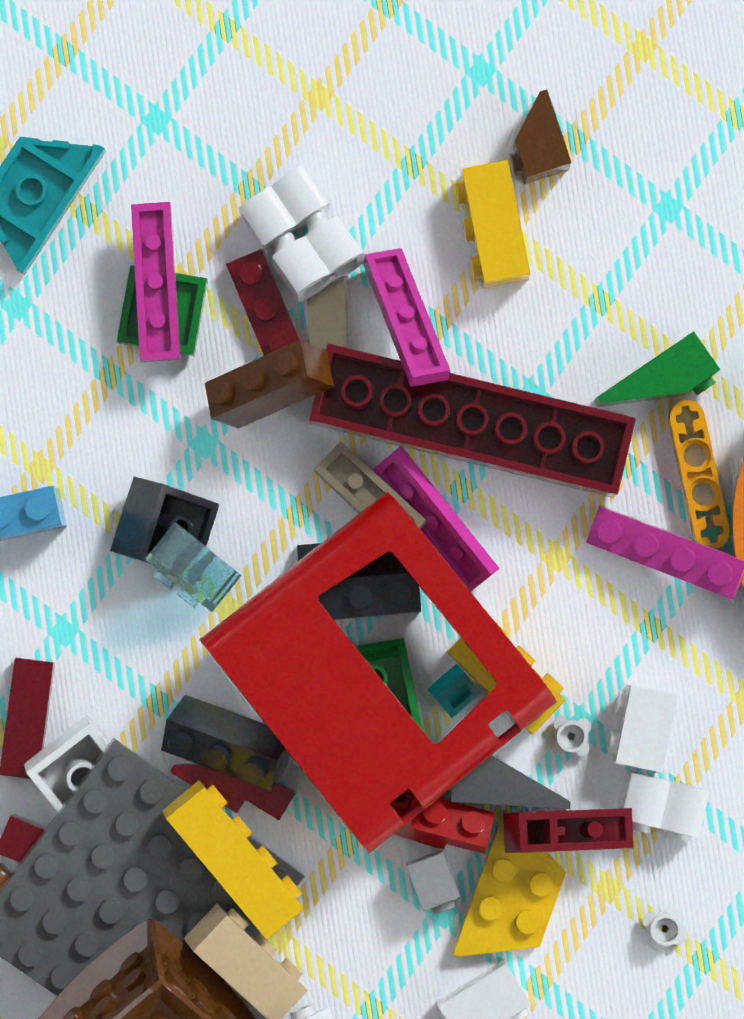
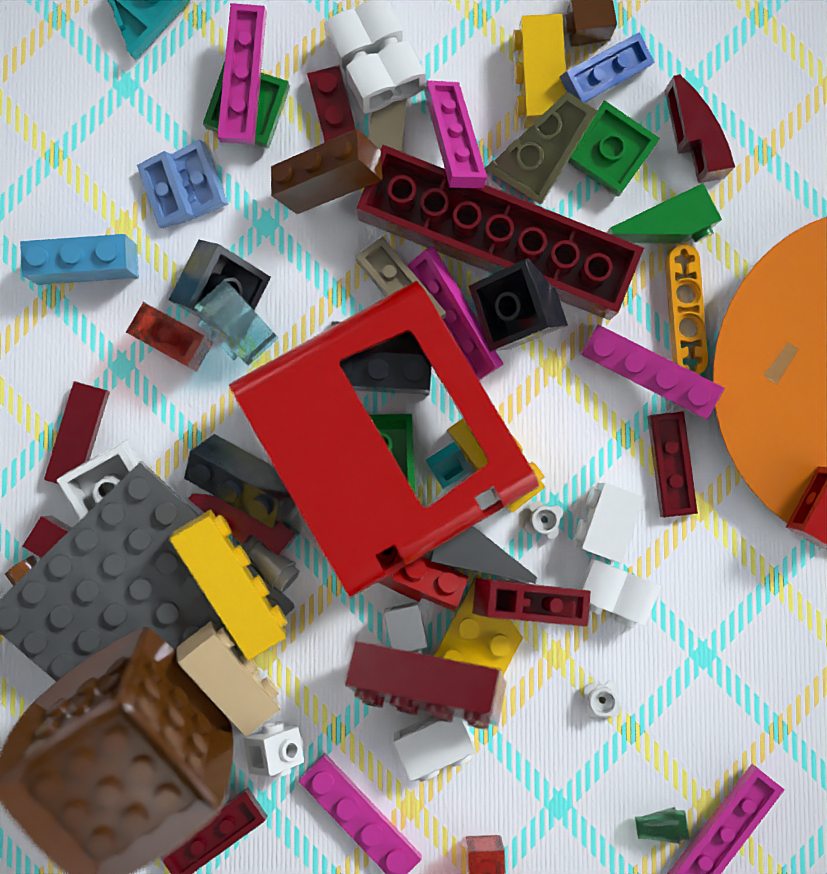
camera: 10 degrees right, 0 degrees up
none -> clear red brick [126,302,214,372]
none -> medium blue slope [137,139,228,228]
none -> light grey cone [248,542,300,592]
none -> dark red brick [344,641,507,730]
none -> black slope [468,259,568,352]
none -> olive wing [485,92,598,205]
none -> plate [559,32,655,103]
none -> green plate [568,100,660,197]
none -> dark red tile [647,411,698,518]
none -> dark red slope [664,74,735,184]

